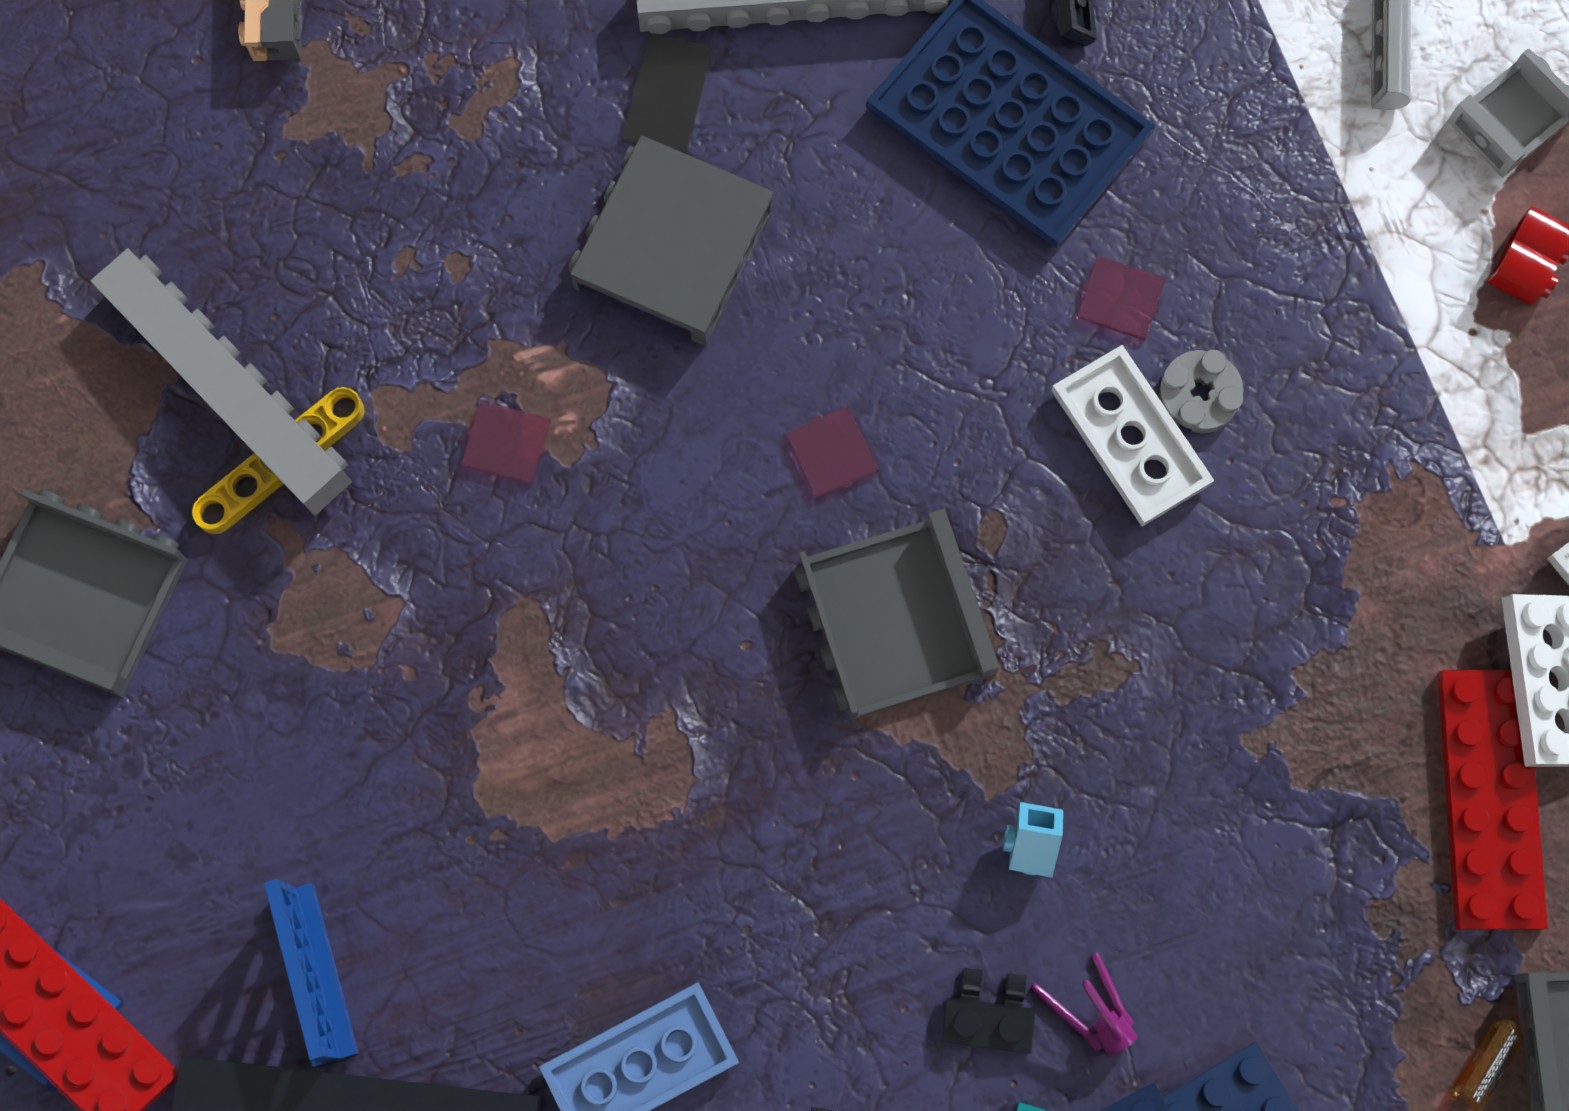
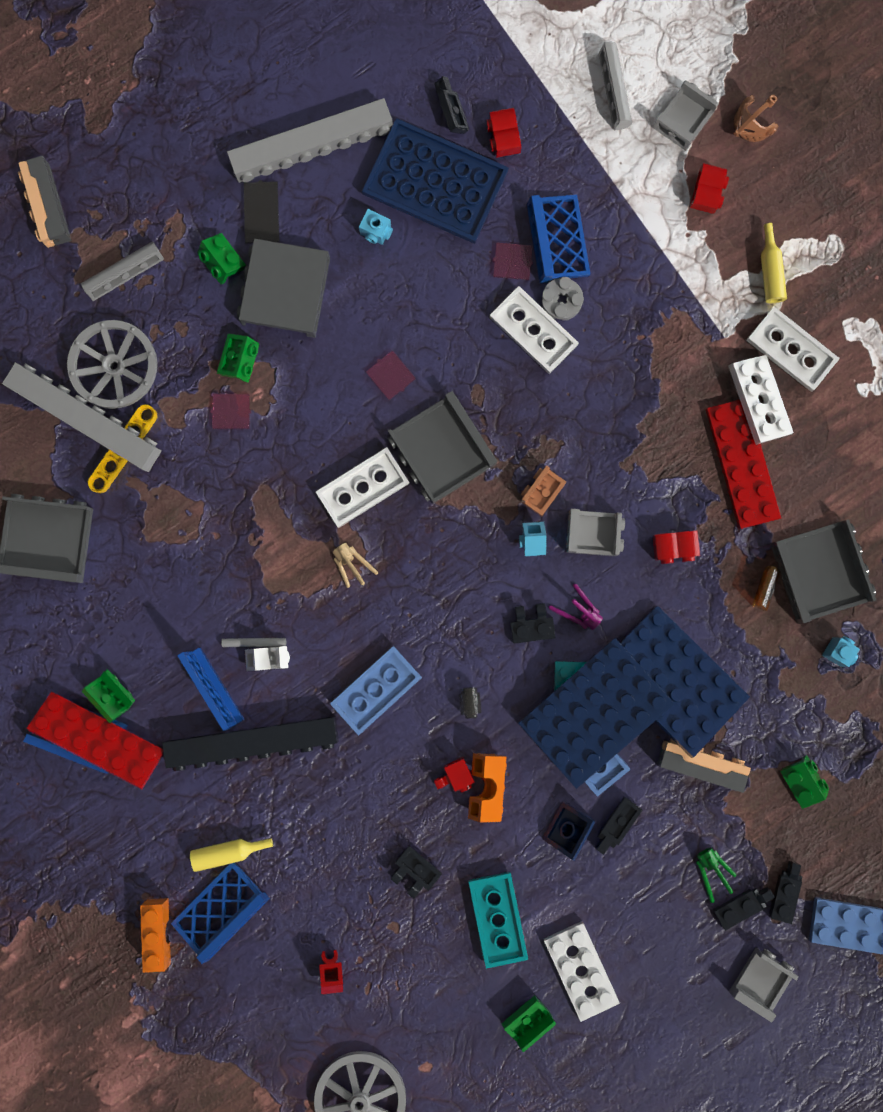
camera: 15 degrees left, 10 degrees up
none -> light grey wheel [67,320,157,409]
none -> light grey brick [81,241,164,301]
none -> green bracket [81,669,135,723]
none -> green bracket [197,233,246,285]
none -> green bracket [217,334,259,382]
none -> light grey bar [222,638,286,647]
none -> white brick [245,646,290,671]
none -> white plate [316,447,410,528]
none -> tan plant [333,543,378,588]
none -> medium azure brick [359,209,393,245]
none -> red brick [486,108,521,157]
none -> nougat bracket [521,466,566,517]
none -> blue fence [526,195,590,283]
none -> light grey panel [566,509,625,556]
none -> red brick [653,530,700,564]

